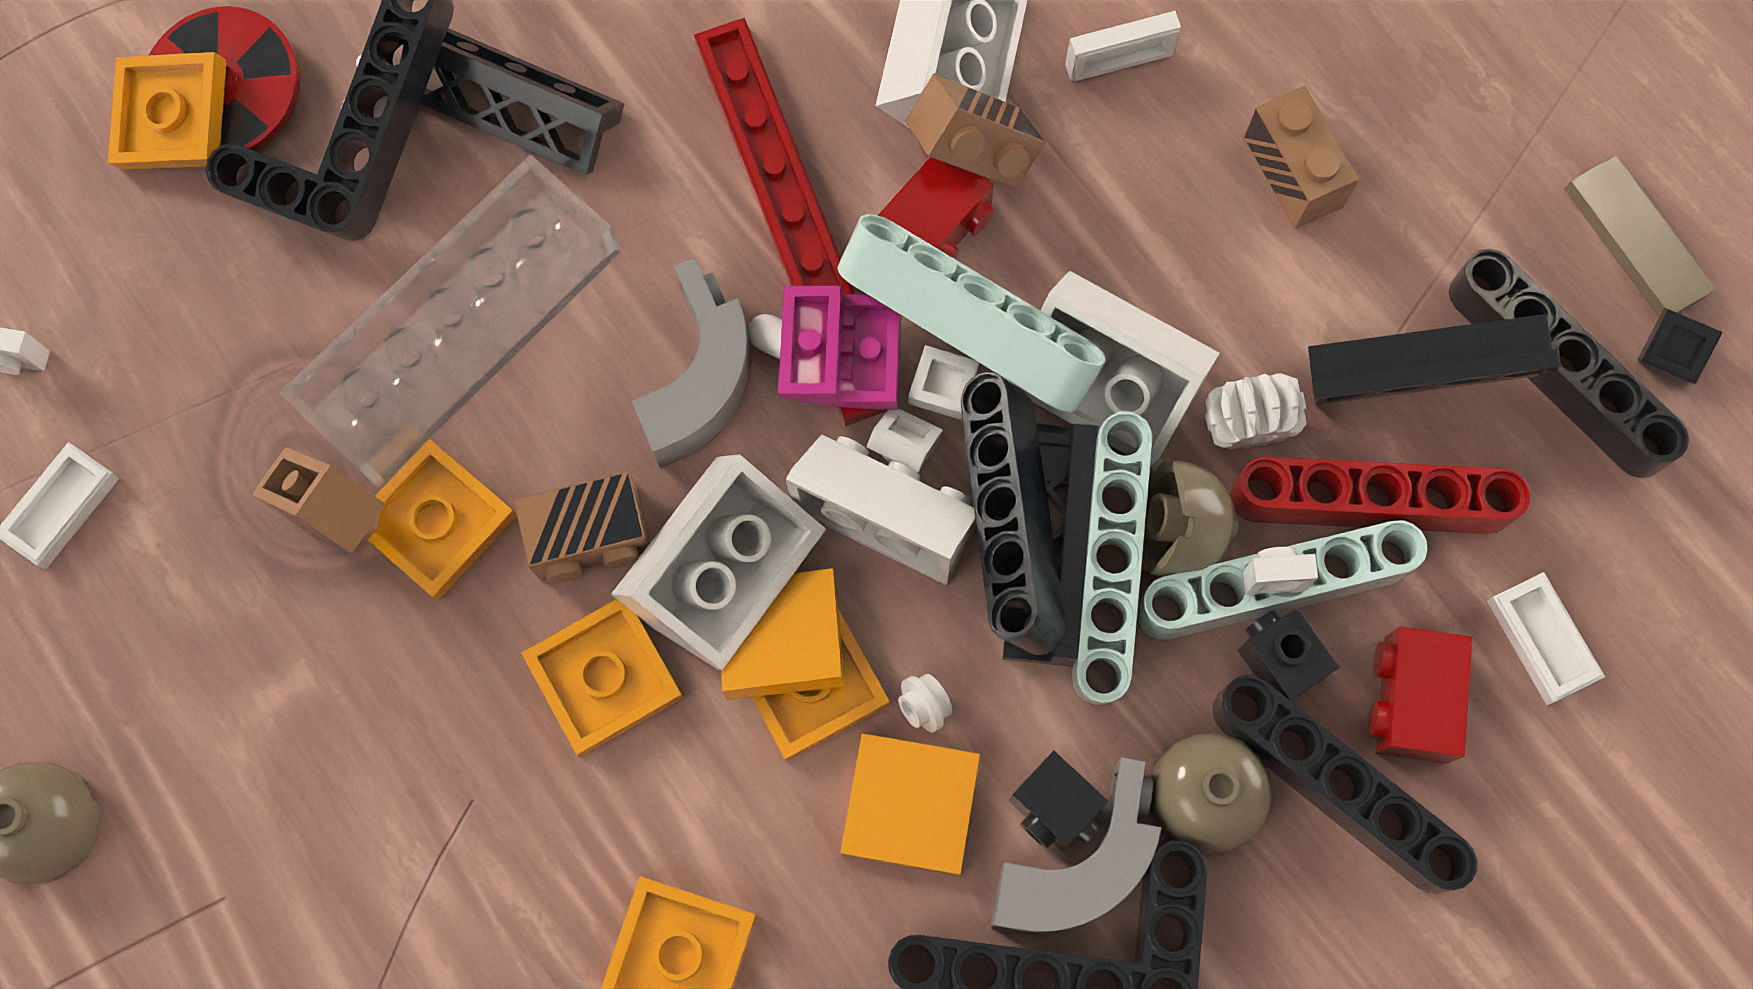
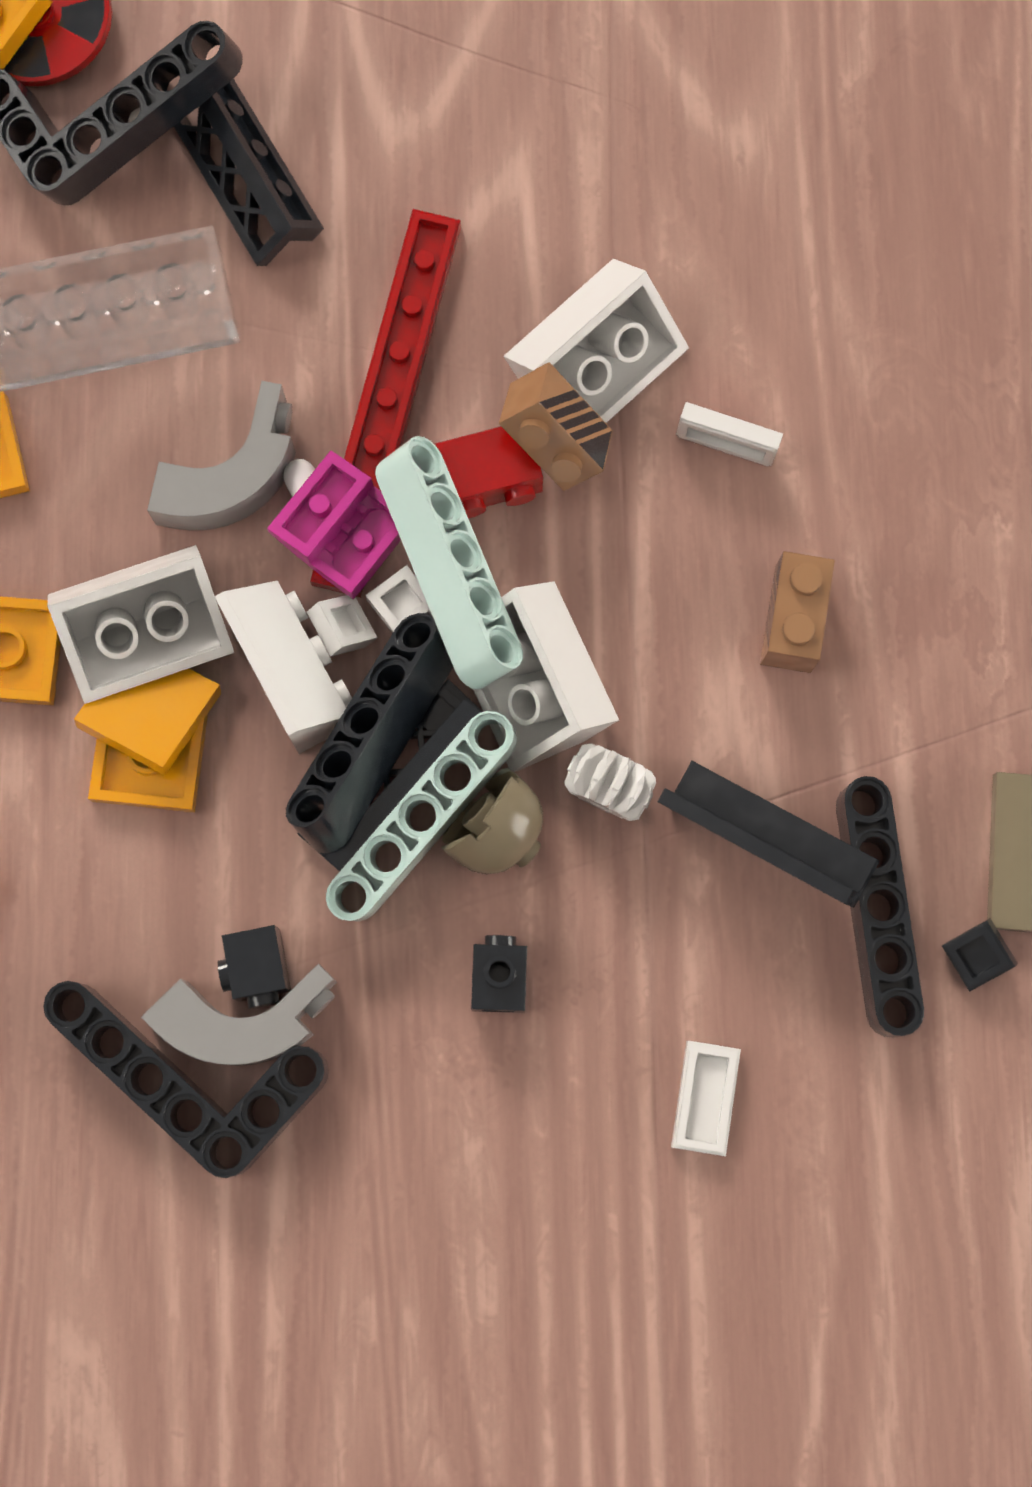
camera: 30 degrees right, 5 degrees up
brick [514,471,650,583] -> none
light orange tile [840,733,980,876] -> none
white plate [898,674,952,733] -> none
light aqua beam [1137,520,1428,640] -> none
dark tan cylinder [1150,733,1273,855] -> none
black beam [1212,675,1477,894] -> none
red beam [1230,457,1531,534] -> none
white plate [1242,547,1318,595] -> none
red brick [1369,626,1473,764] -> none

